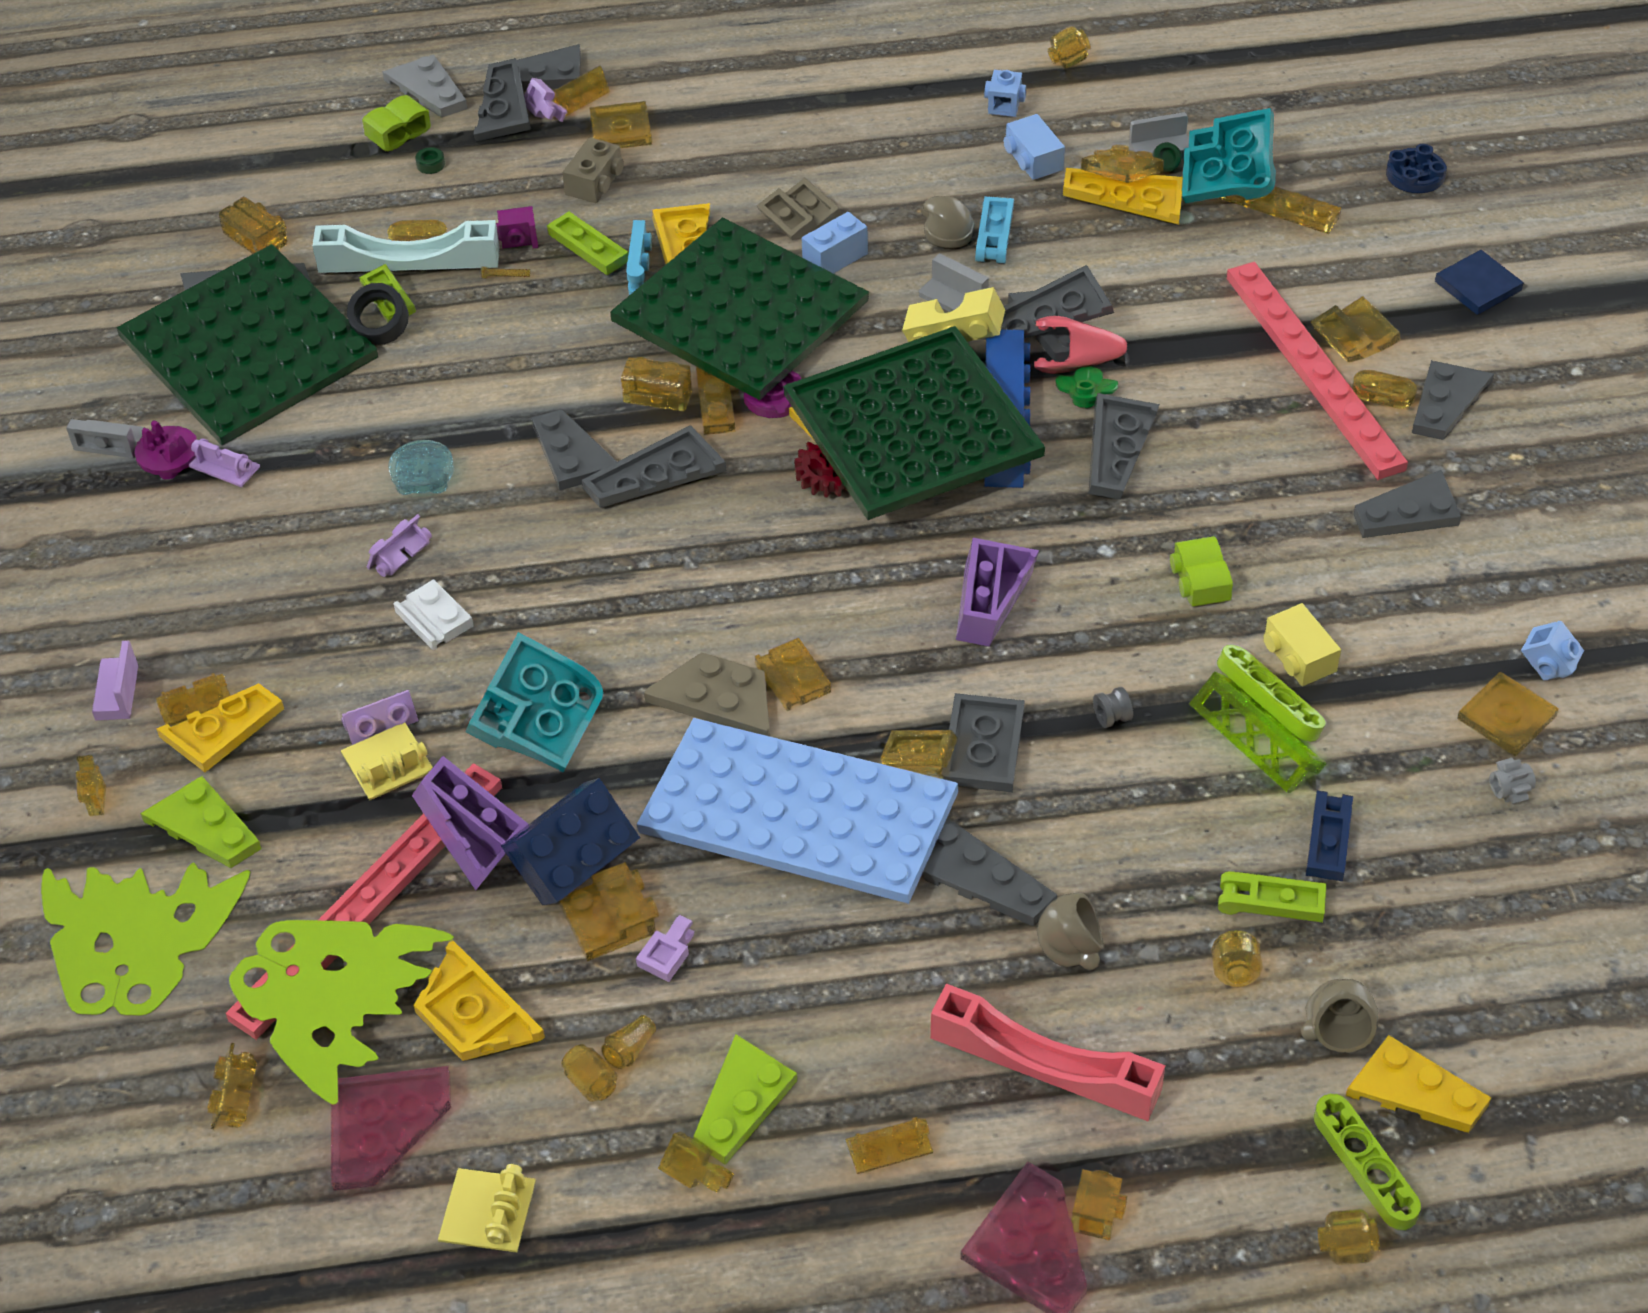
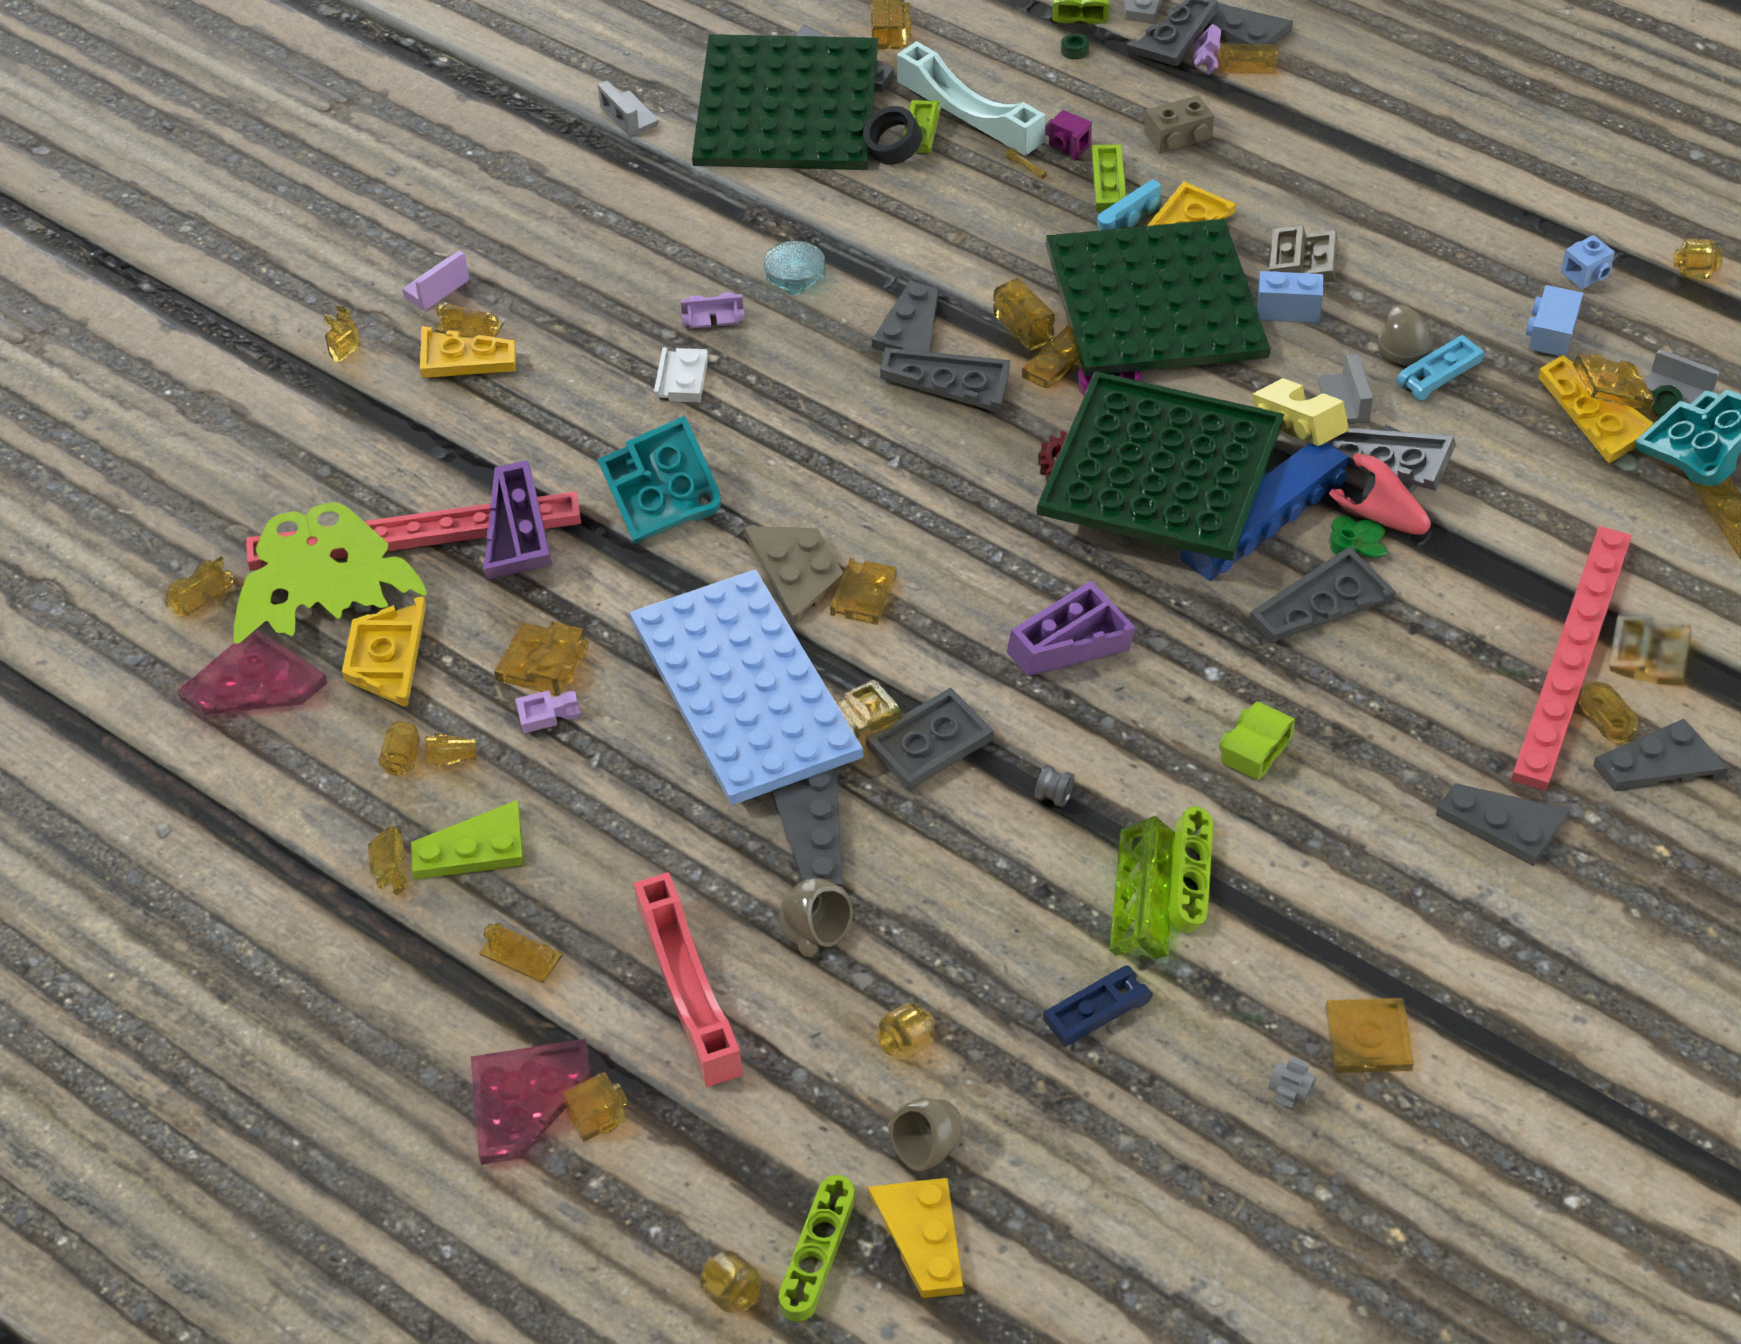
camera: 45 degrees right, 0 degrees up
lime piece [41,862,251,1016] -> none
magenta plate [134,420,197,480] -> none
lime wing [140,776,262,868] -> none
lavender hinge [189,438,260,487] -> none
lavender hinge [341,690,418,745] -> none
light yellow hinge [341,723,433,801] -> none
clear yellow plate [387,220,447,241] -> none
light yellow hinge [438,1164,536,1253] -> none
dark blue piece [501,778,641,905] -> none
clear yellow tile [589,101,652,148] -> none
lime plate [1218,871,1326,923] -> none
light yellow brick [1263,603,1341,687] -> none
light blue brick [1521,621,1584,680] -> none

